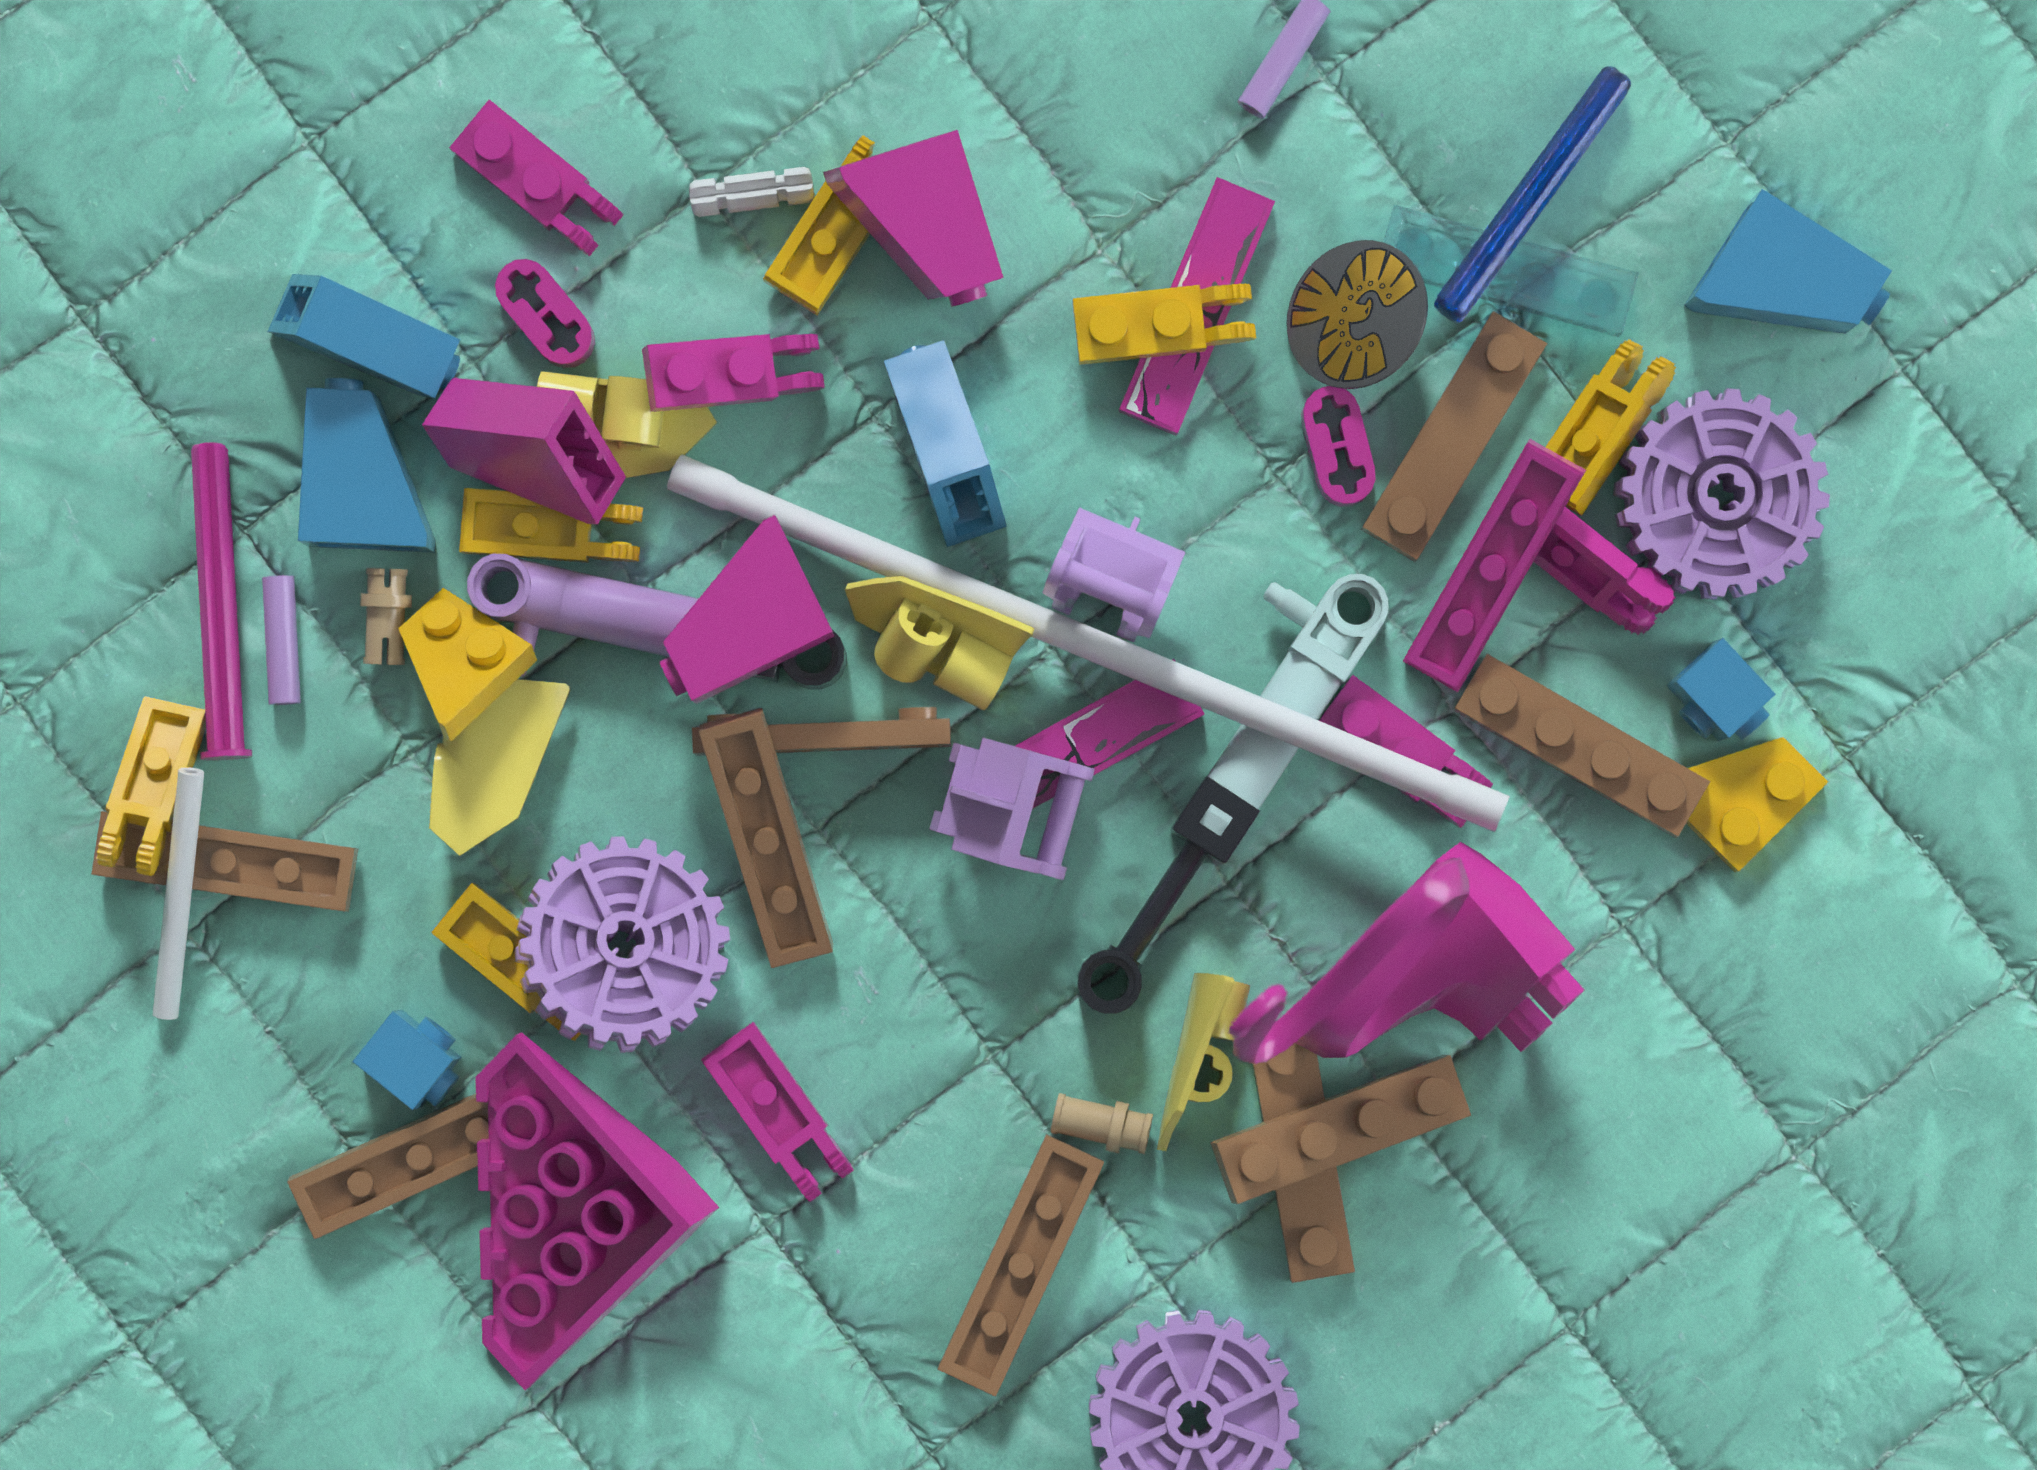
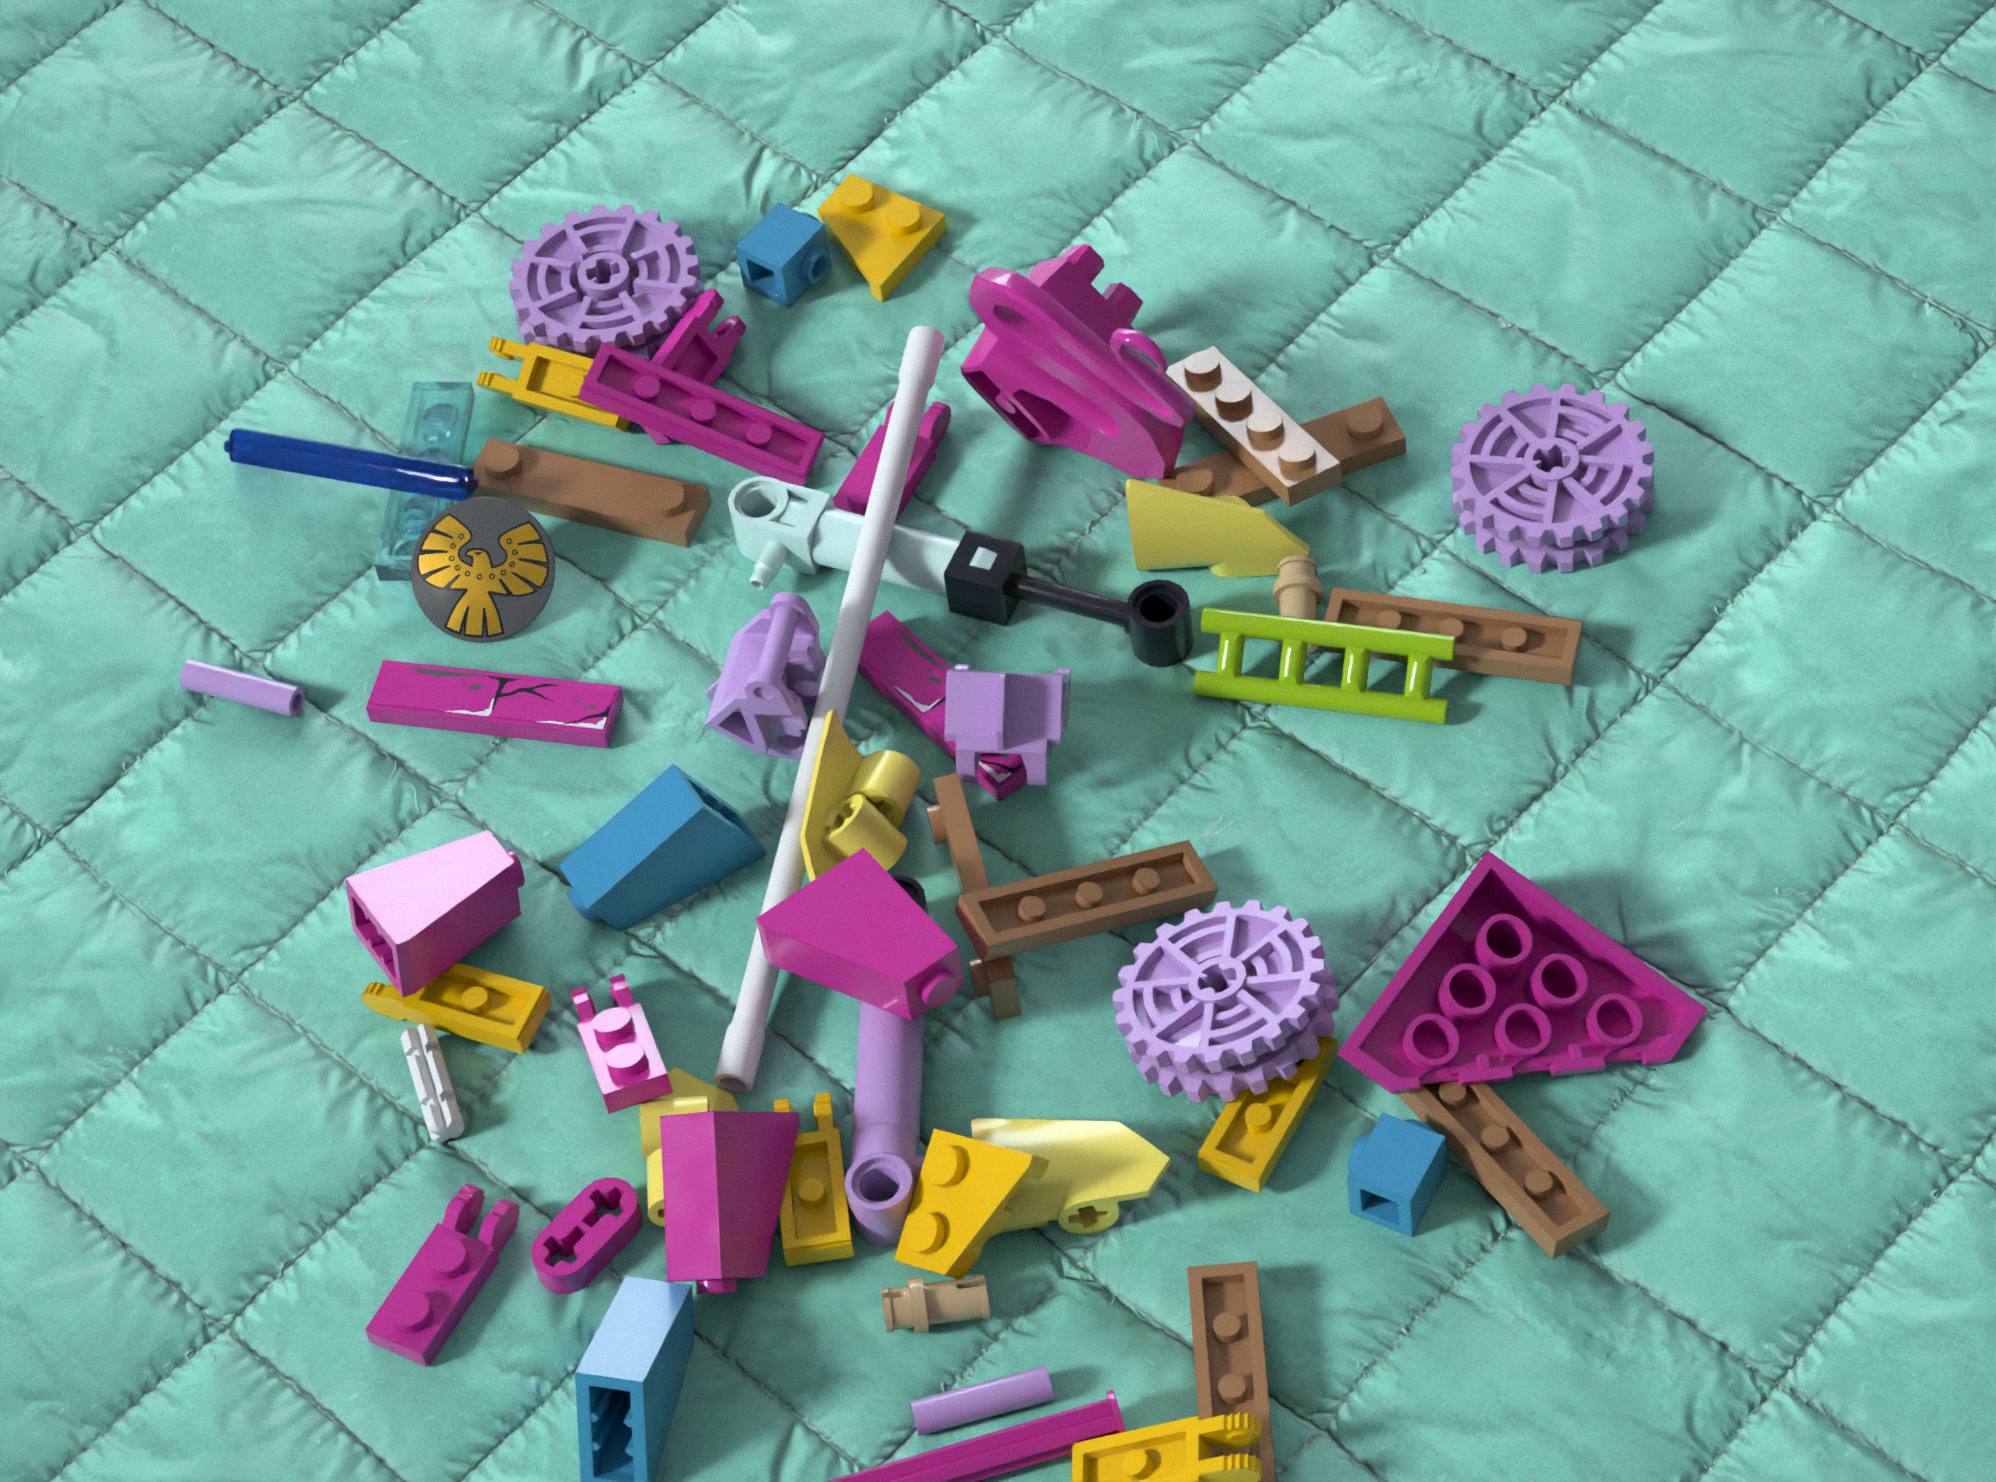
camera: 90 degrees left, 35 degrees down
white piece [153,768,204,1020] -> none
dark azure slope [298,378,436,553] -> none
dark pink hinge [701,1022,854,1202] -> none
yellow hinge [1072,283,1256,365] -> none
dark pink beam [1301,386,1376,507] -> none
medium nougat plate [1455,654,1711,839] -> none
dark azure slope [1684,189,1892,334] -> none
none -> lime bar [1194,607,1456,725]

